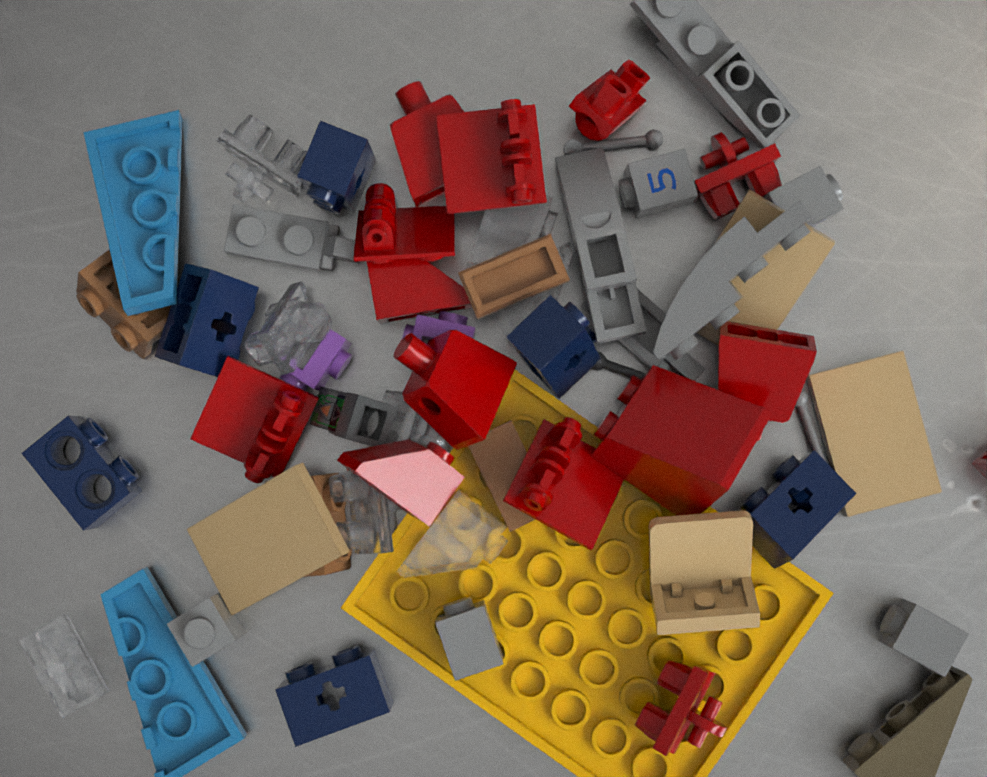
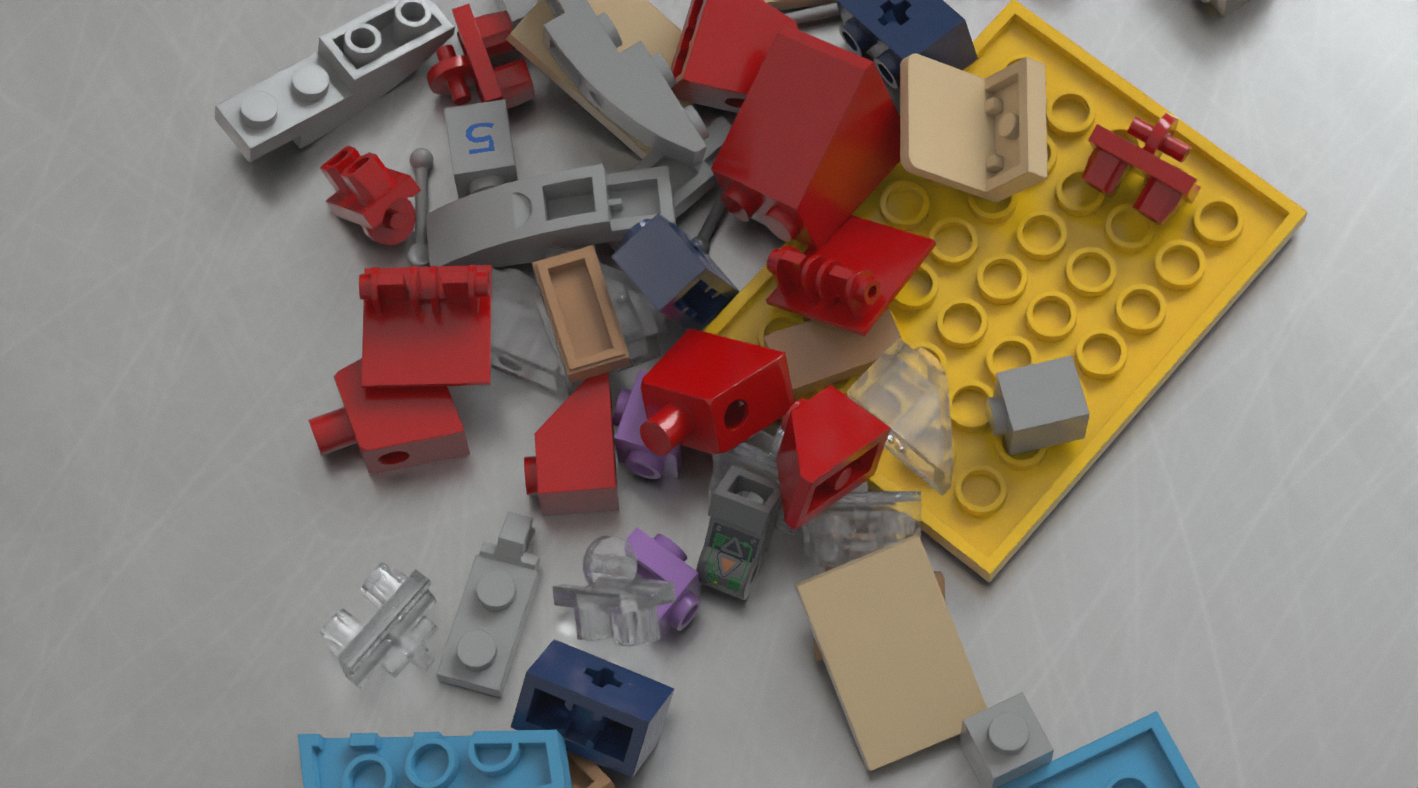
camera: 85 degrees left, 20 degrees down
red hinge [190,356,319,483] -> none
dark blue brick [275,645,393,747] -> none
dark blue brick [297,120,376,215] -> none
red hinge [353,183,455,264] -> none

